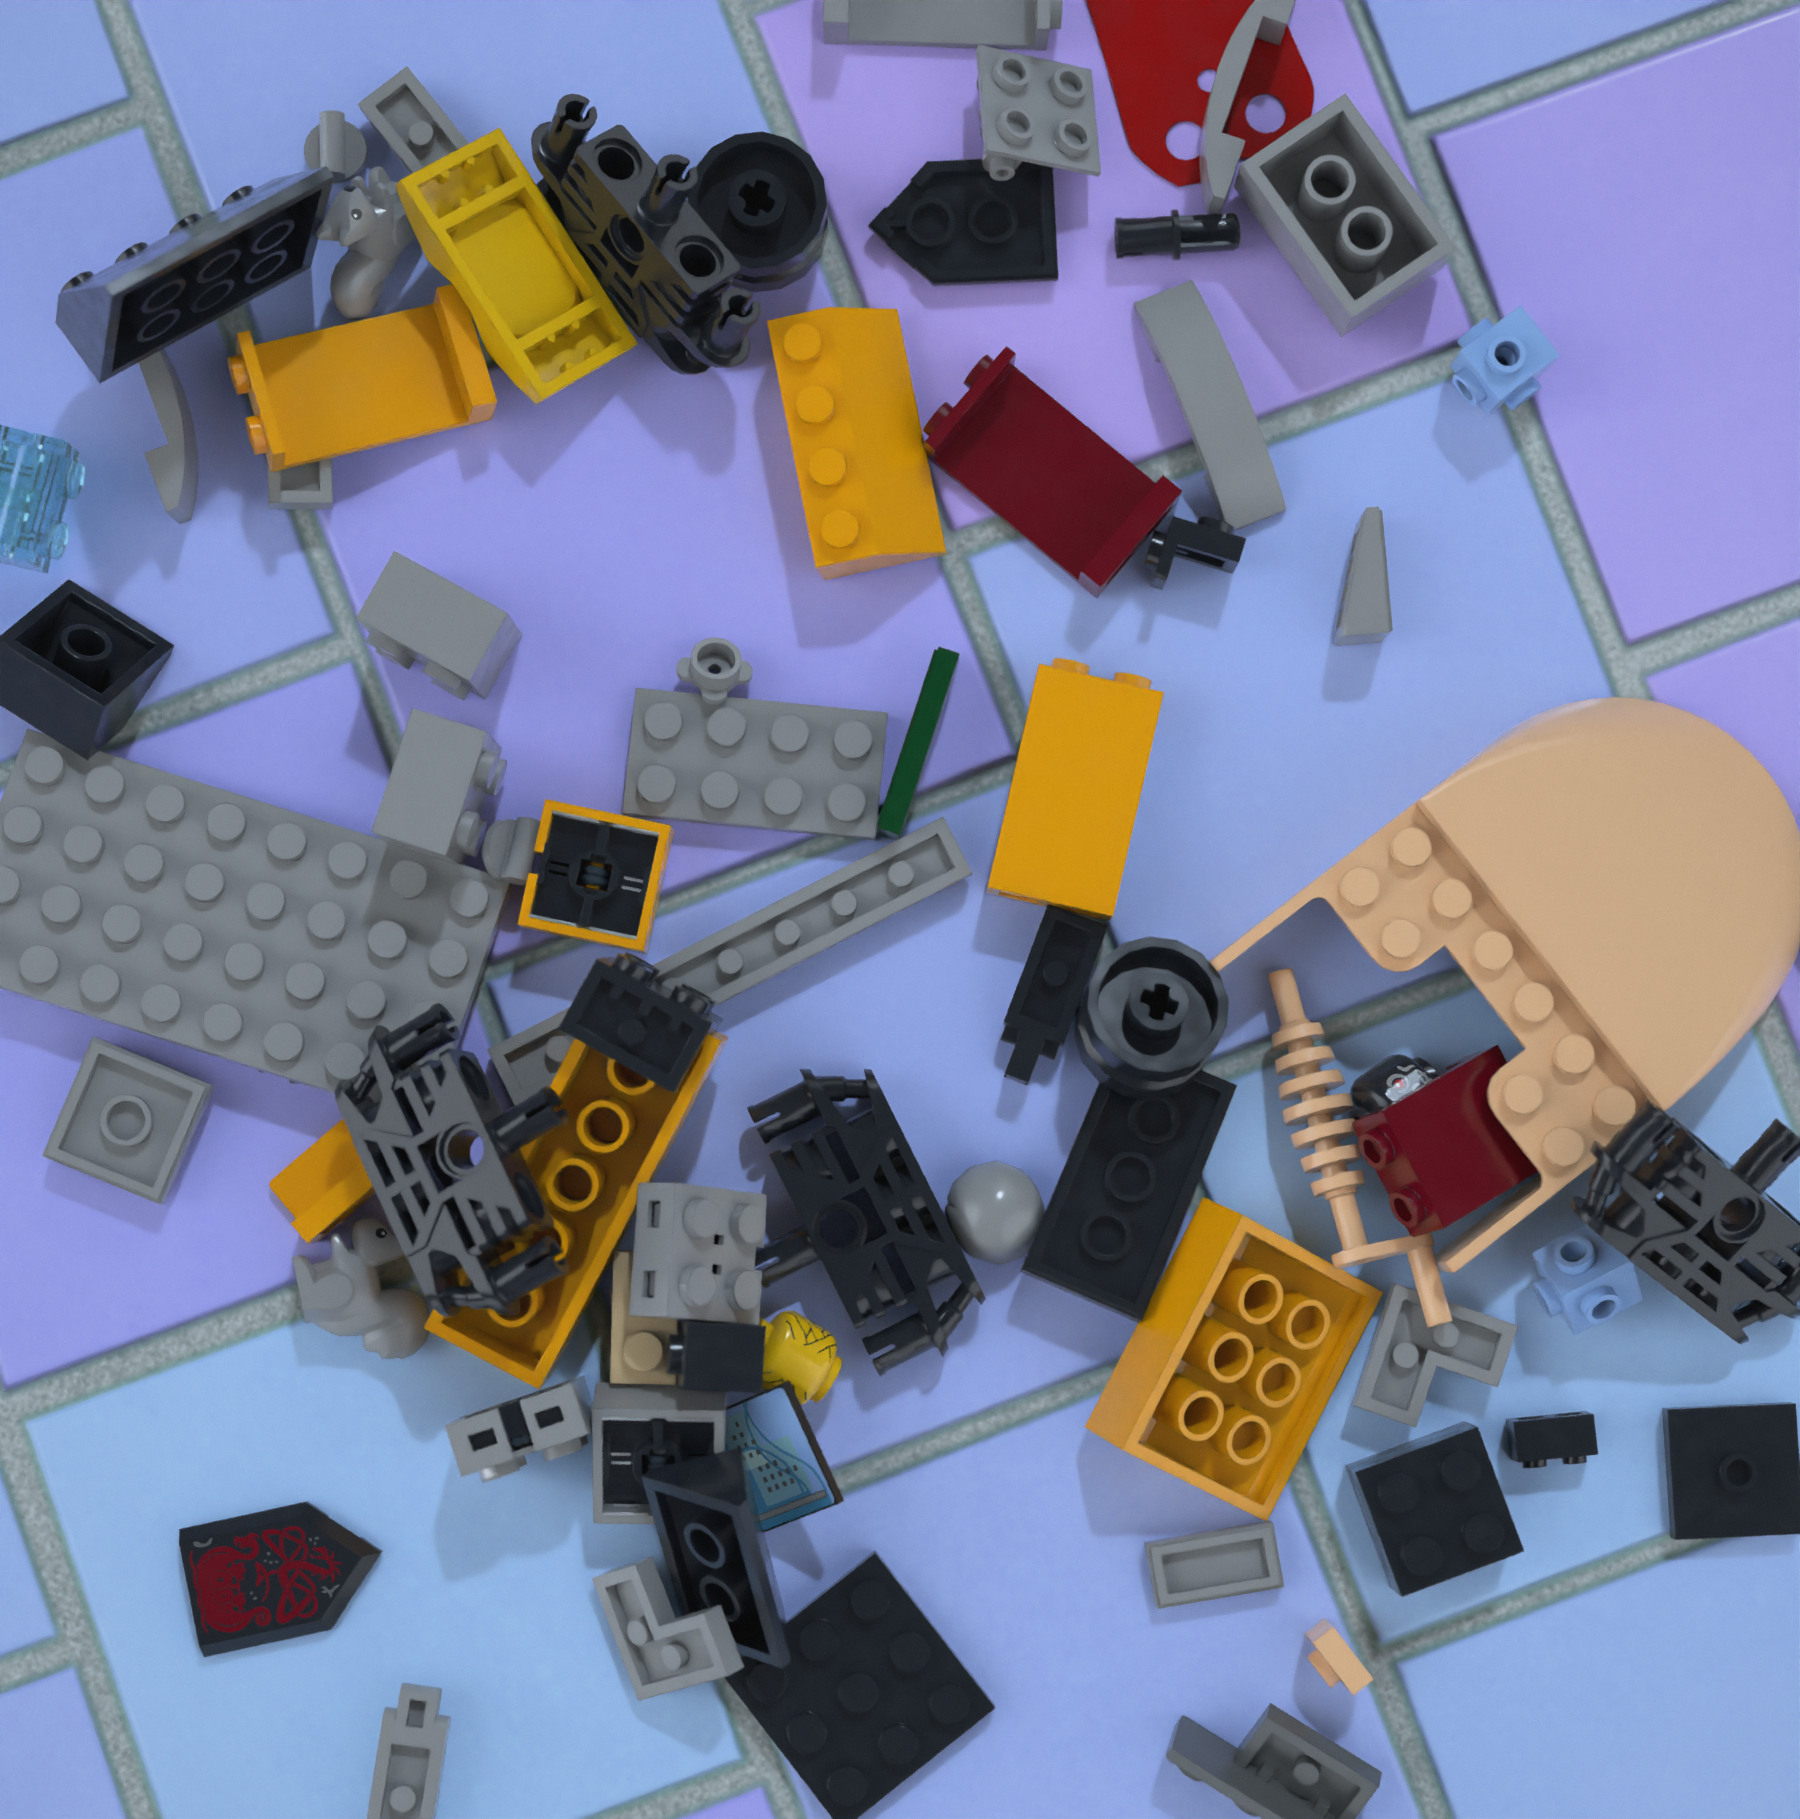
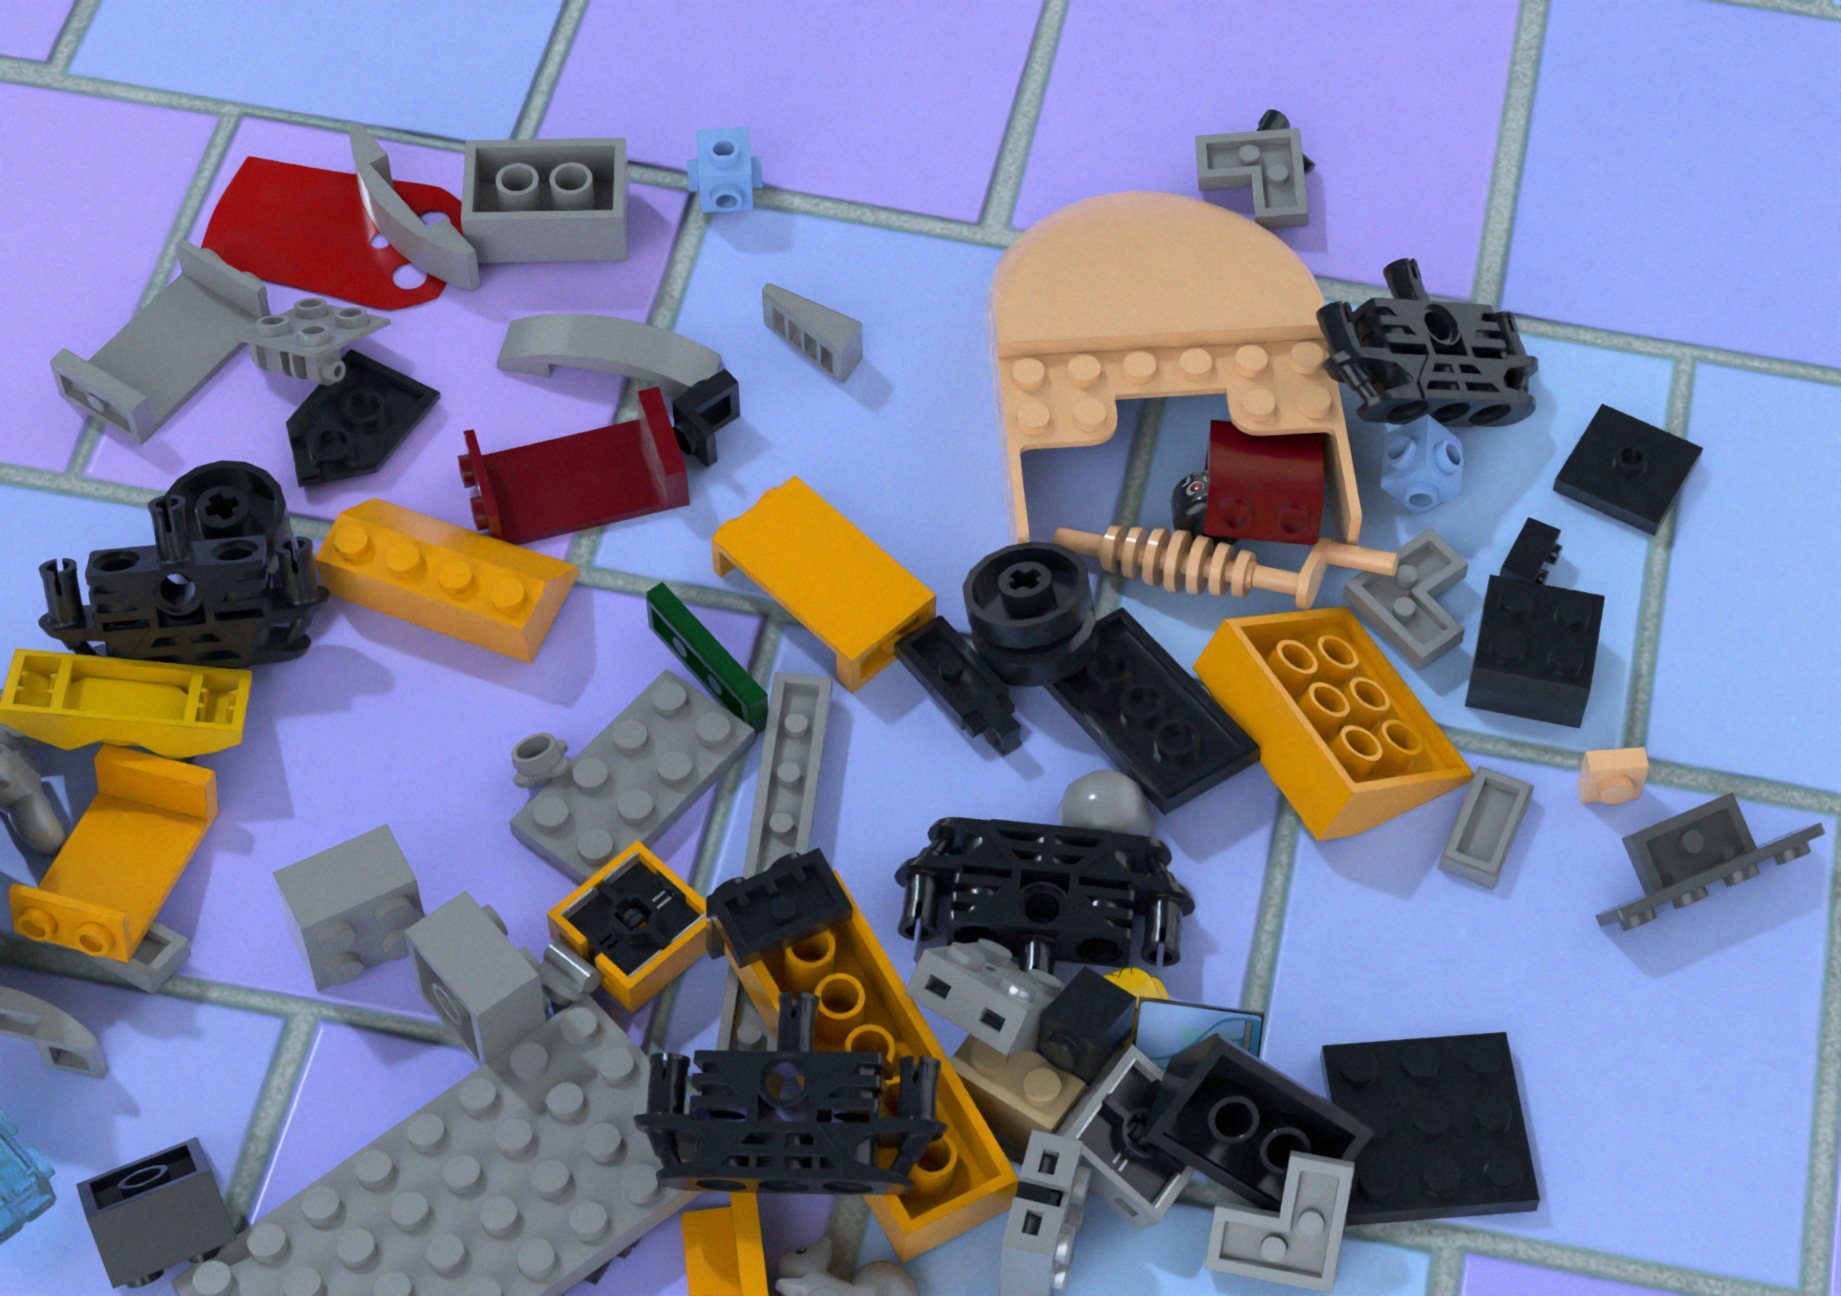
camera: 55 degrees left, 30 degrees down
black axle [1114,209,1240,260] -> none

